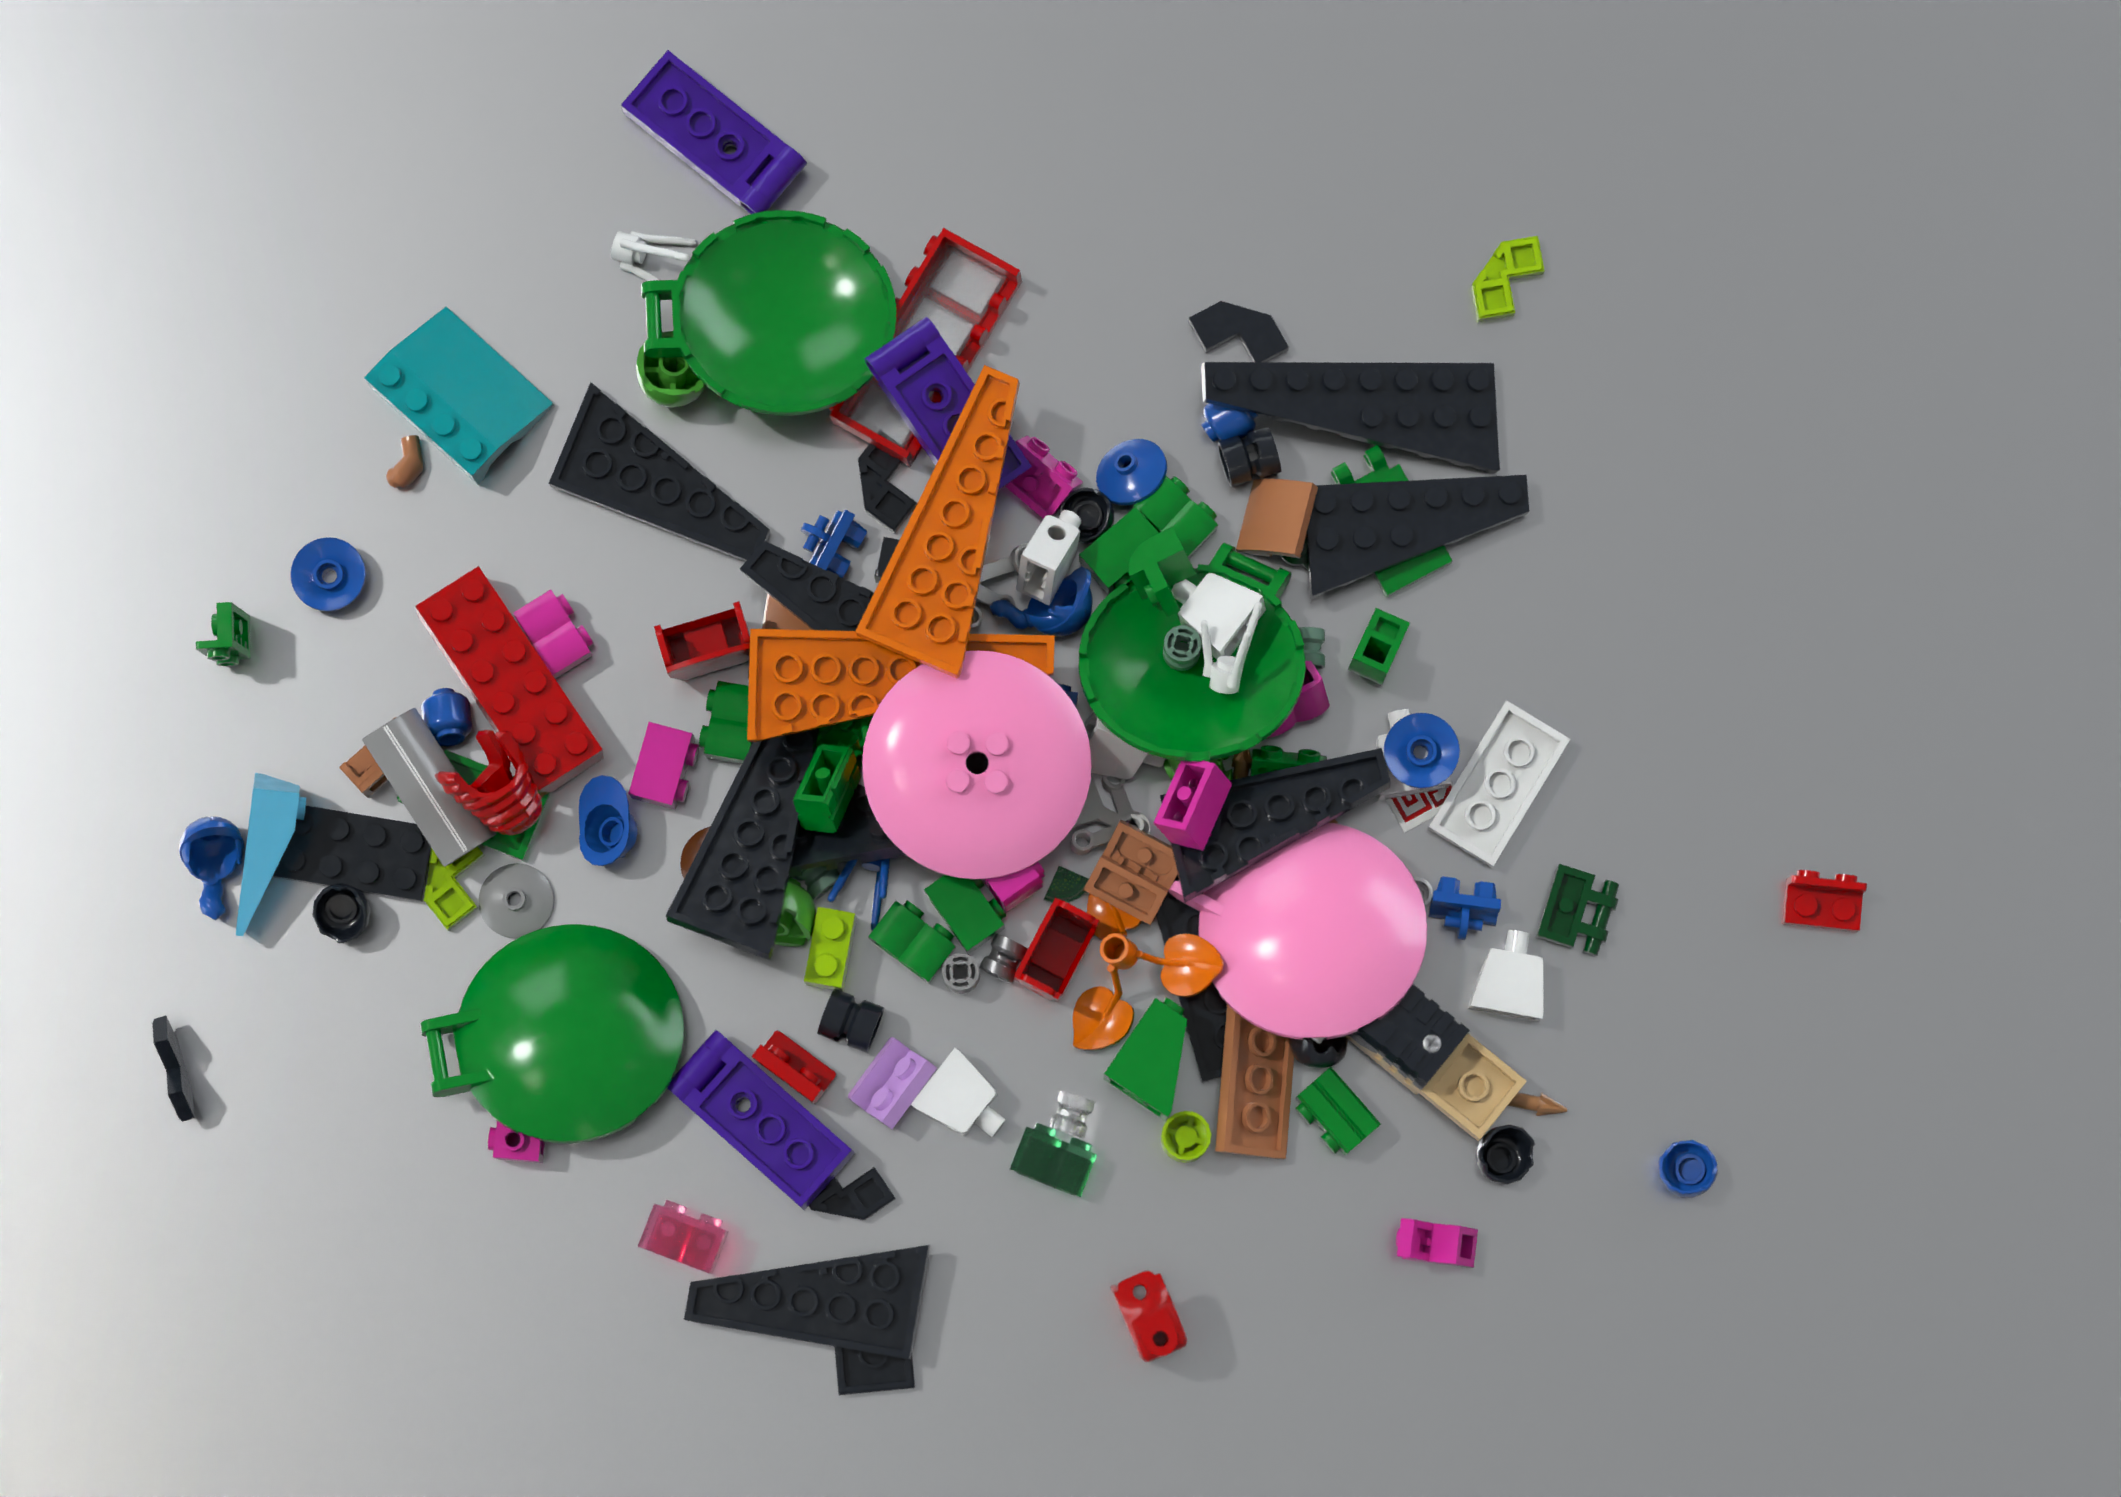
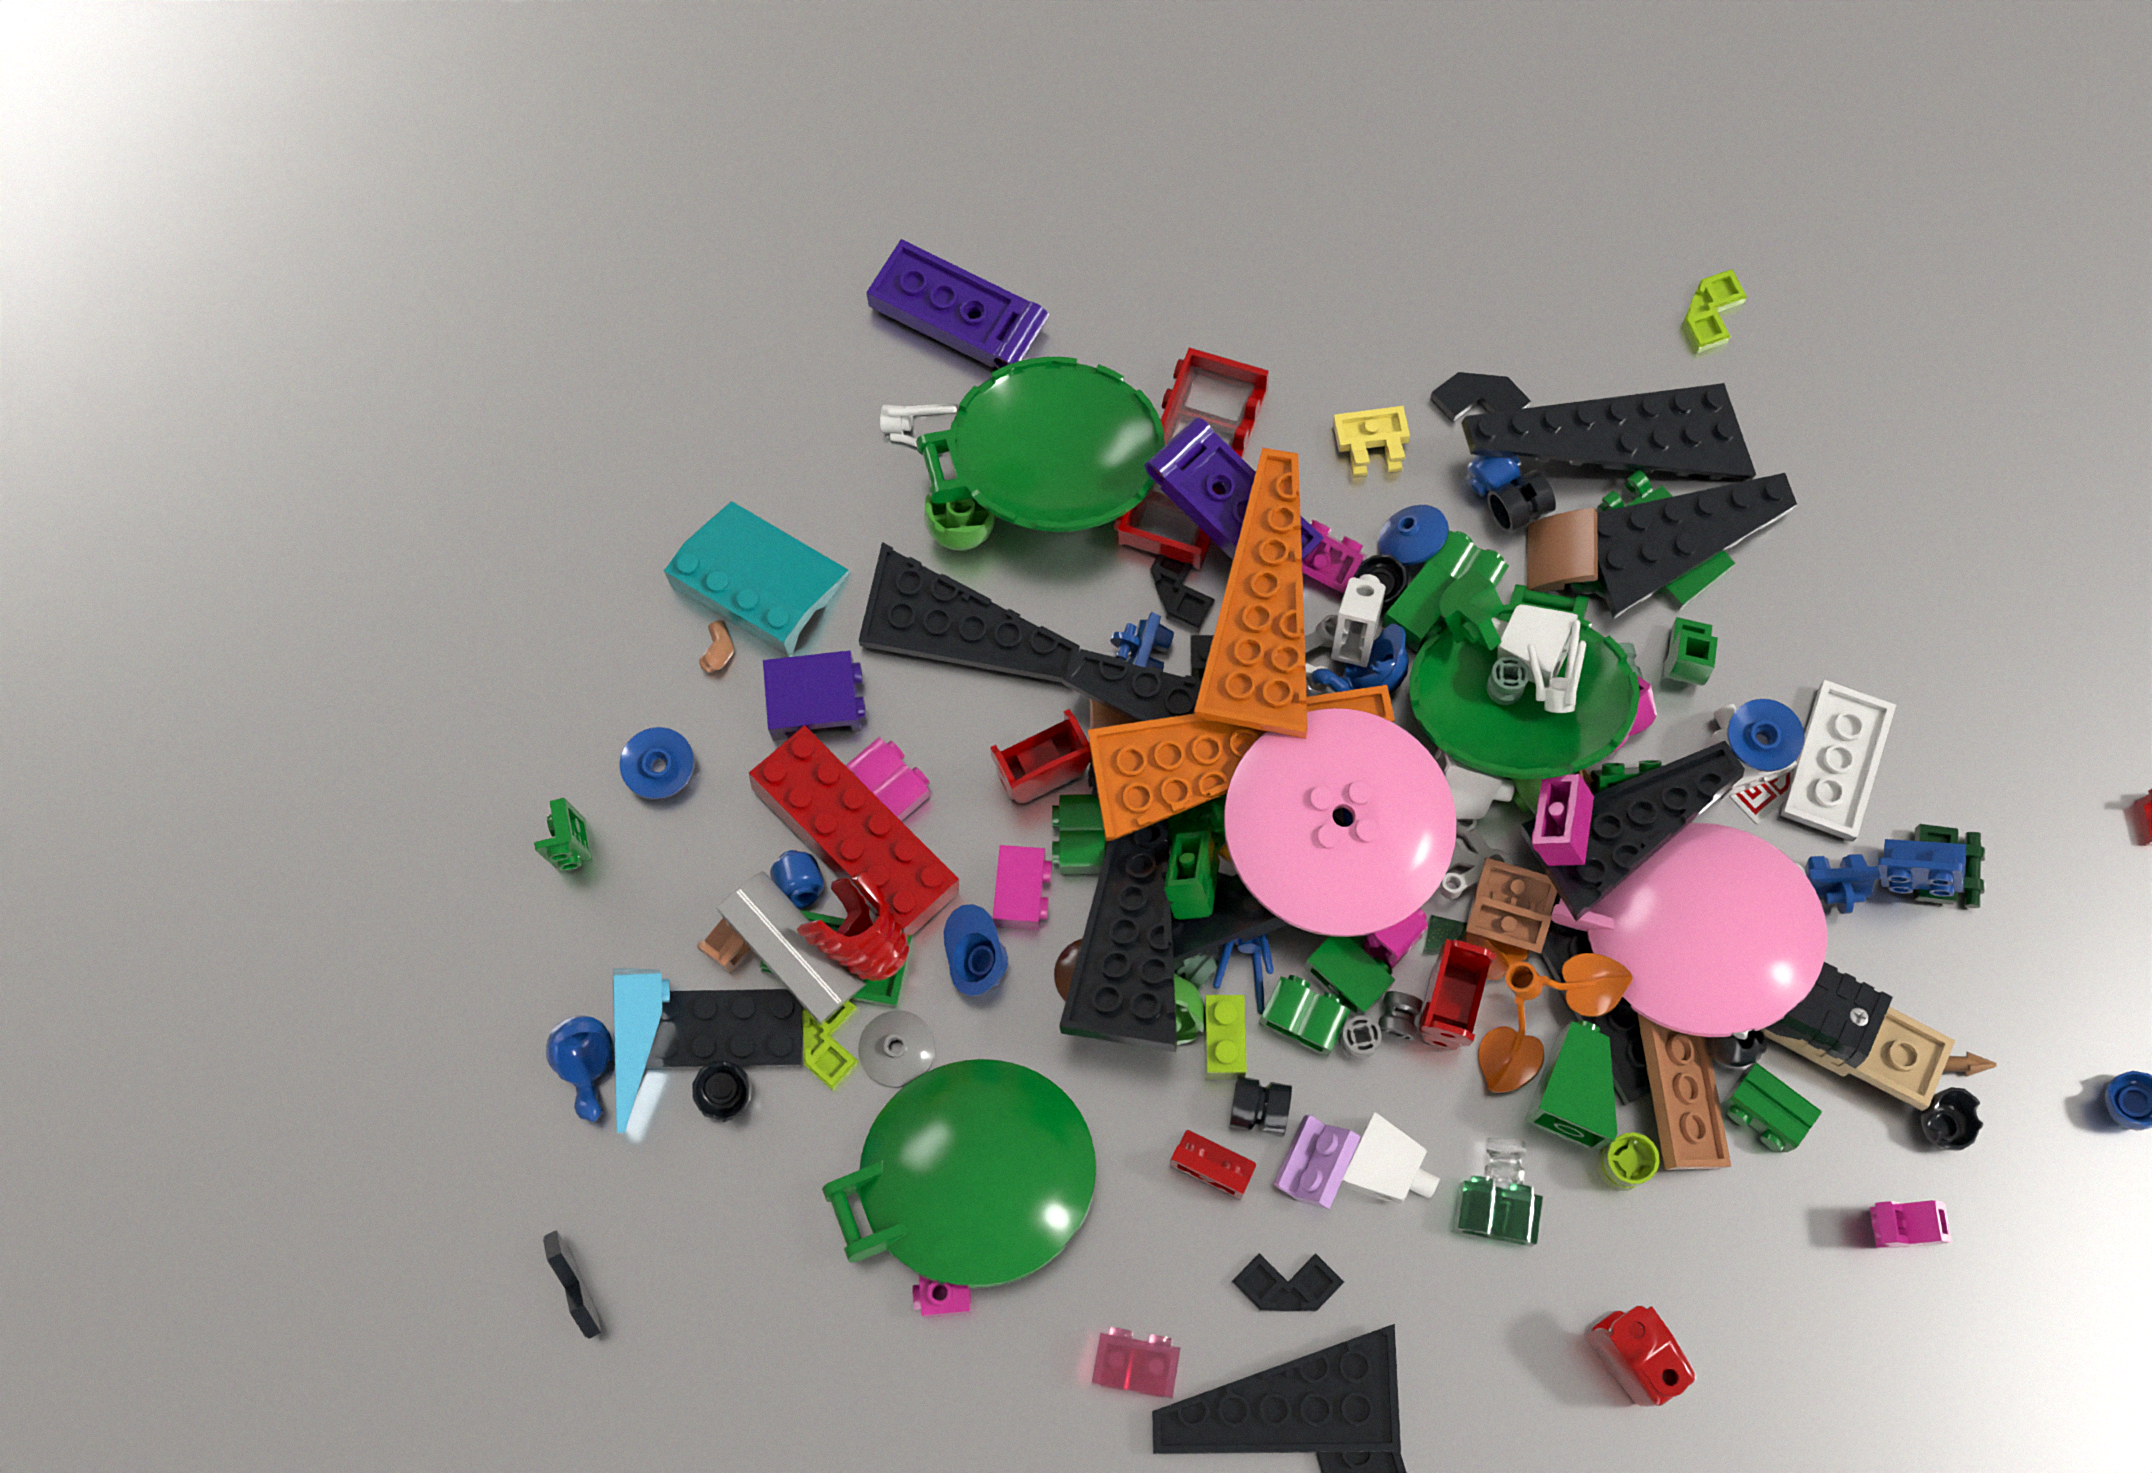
camera: 10 degrees left, 10 degrees down
dark purple hinge [667,1030,855,1211] -> none
white torso [1468,930,1543,1022] -> none
none -> dark purple panel [763,650,866,741]
none -> light yellow plate [1333,406,1410,477]
none -> blue bracket [1878,839,1966,897]

